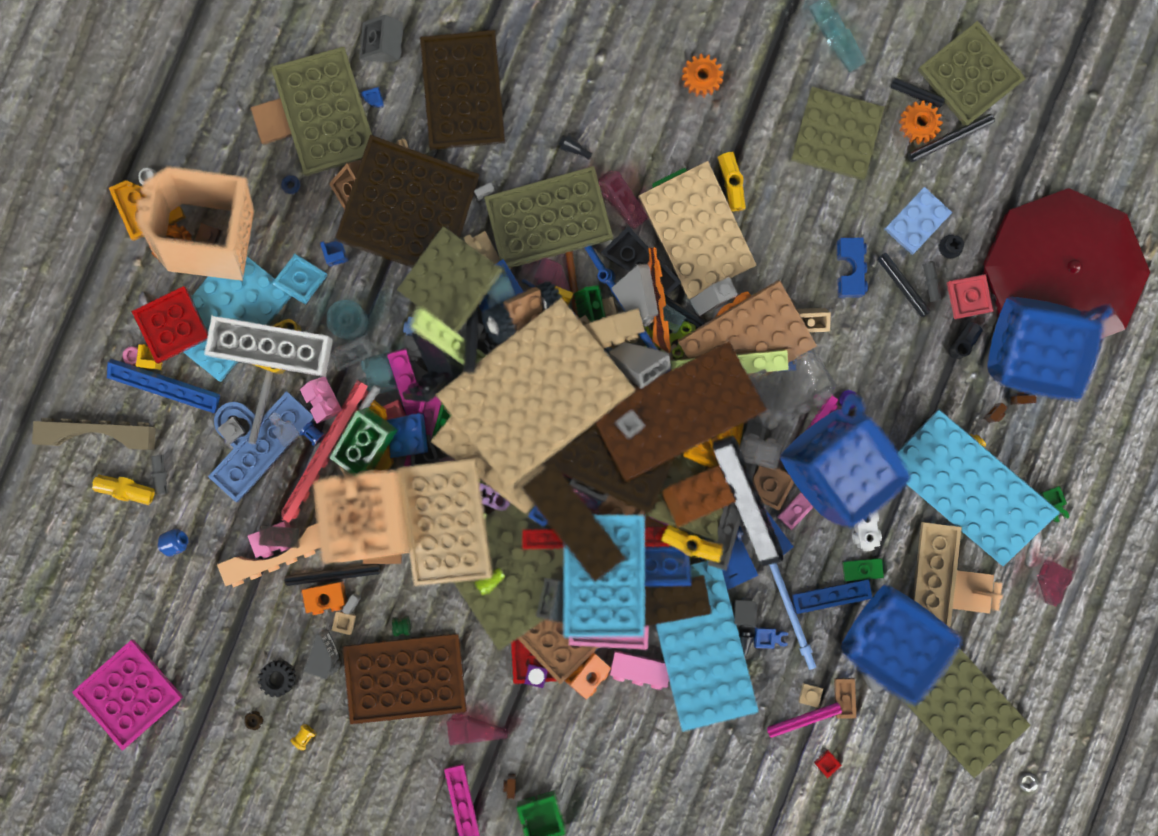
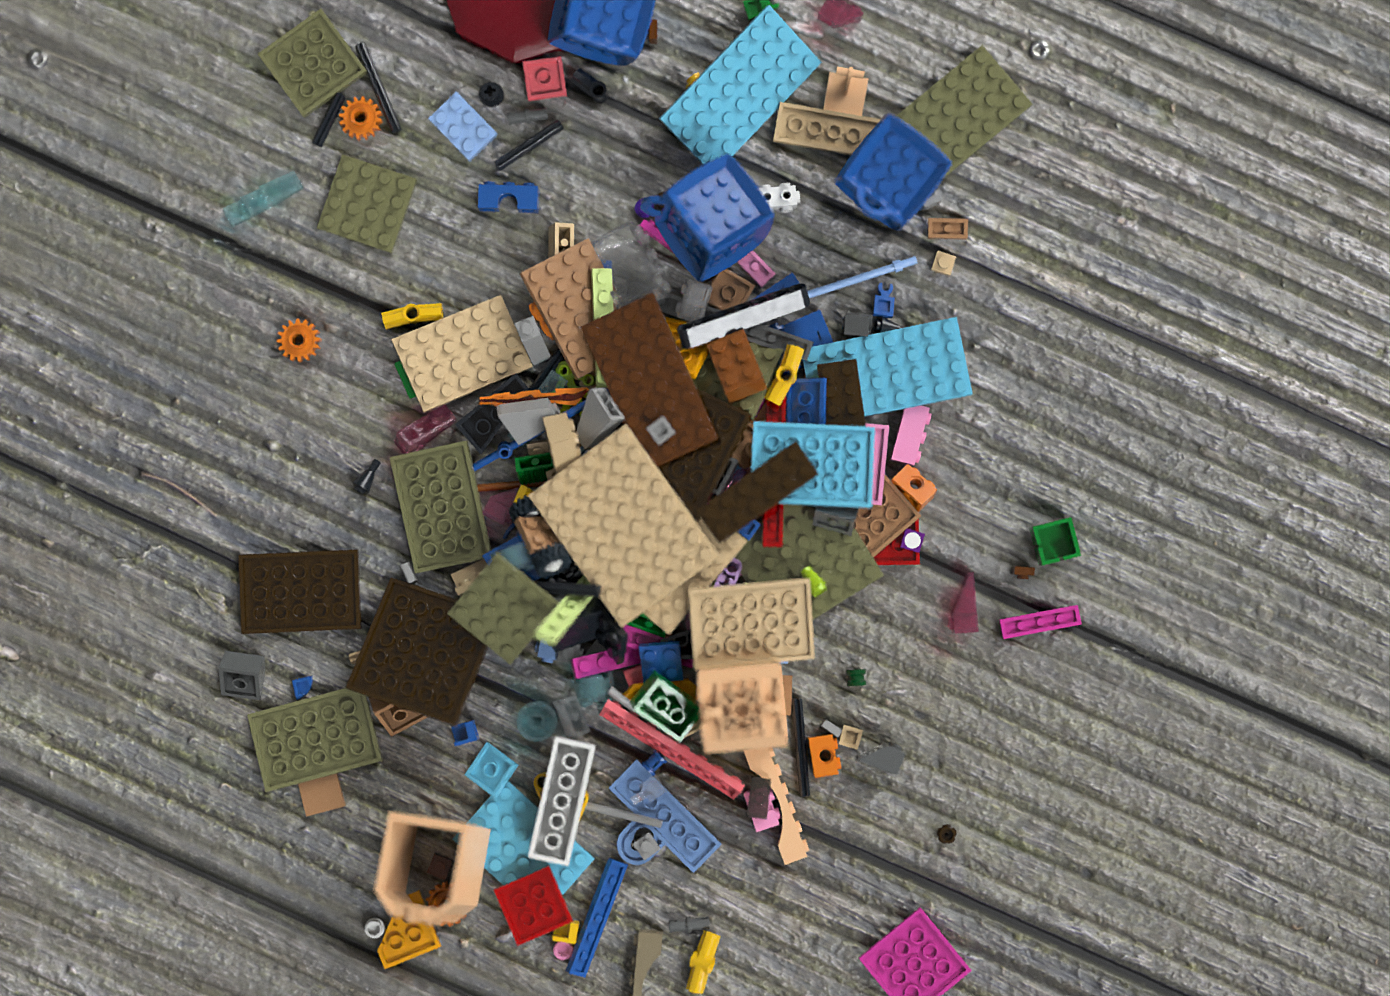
camera: 85 degrees left, 0 degrees up
blue head [158,529,188,557] -> none
black tyre [258,660,296,697] -> none
dark blue plate [281,175,300,194] -> none
yellow bush [290,724,316,750] -> none
bright pink brick [300,377,342,423] -> none
reddish brown plate [343,633,467,725] -> none
dark pink axle [767,702,842,738] -> none
blue plate [792,579,873,614] -> none
red tile [814,750,842,778] -> none
green plate [842,558,884,581] -> none
reddish brown plate [984,403,1008,423] -> none

